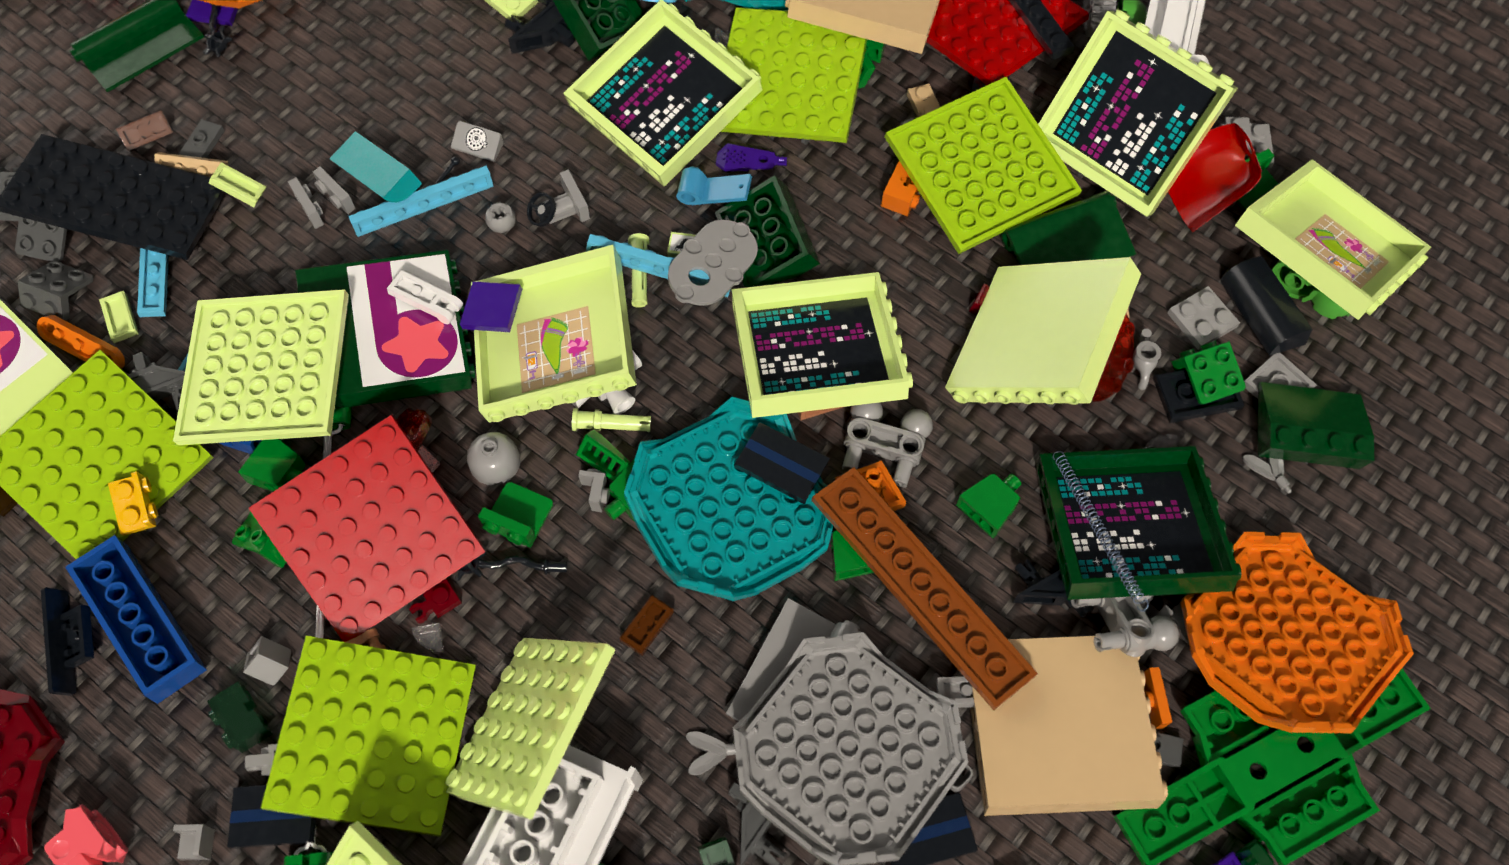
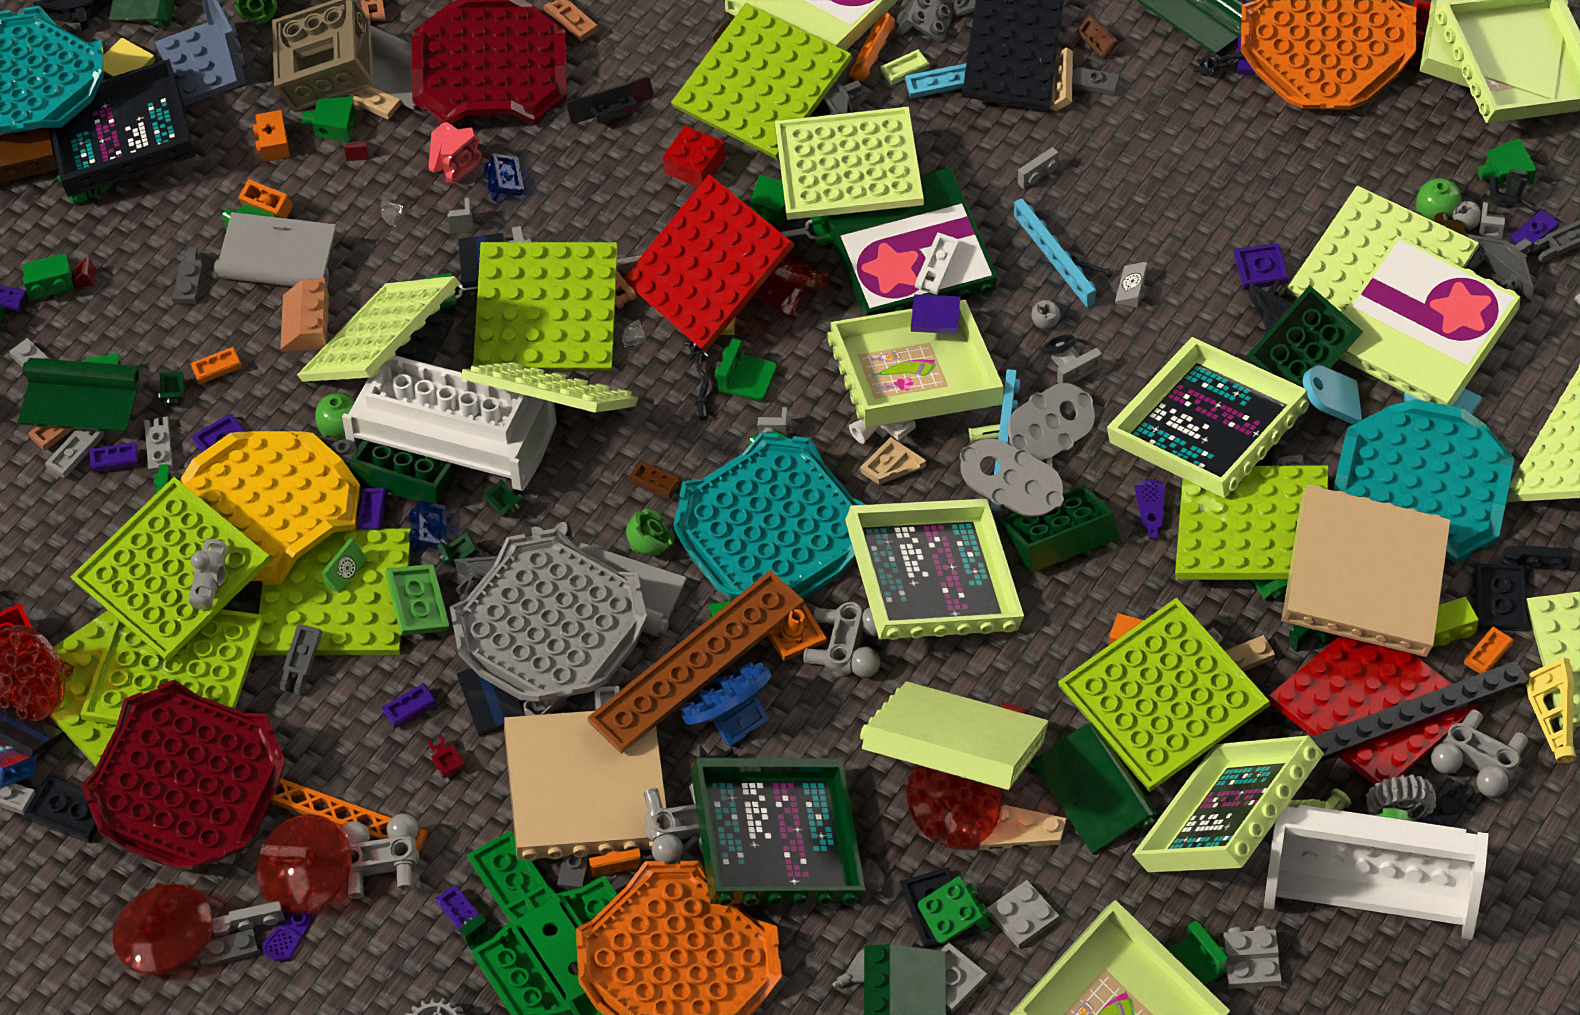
camera: 90 degrees right, 10 degrees down
blue brick [65,535,207,704] -> none
yellow bracket [108,471,158,536] -> none
clear green brick [207,682,273,753] -> none
yellowish green tile [209,162,266,207] -> none
light grey panel [243,636,291,685] -> none
light grey plate [313,167,355,214] -> none
teal brick [329,131,422,203] -> none
dark red plate [409,579,461,624] -> none
light grey cylinder [467,432,520,485] -> none
yellowish green pin [572,408,651,432] -> none
green slope [575,430,630,481] -> none
dark azure door [676,166,752,205] -> none
black tile [734,422,830,504] -> none
green torso [956,474,1022,539] -> none
sand blue piece [1053,451,1149,611] -> none
light grey piece [1132,329,1161,390] -> none
red piece [1168,123,1262,232] -> none
black brick [1220,256,1313,356] -> none
none -> dark green bracket [483,479,523,517]
none -> clear blue bracket [484,153,524,201]
none -> bright green cylinder [626,508,675,556]
none -> red brick [663,126,726,187]
none -> blue bracket [681,662,772,746]
none -> tan wing [860,437,926,485]
none -> light grey piece [1008,383,1095,461]
none -> dark purple tile [1234,243,1289,290]
none -> dark green bracket [1289,625,1328,652]

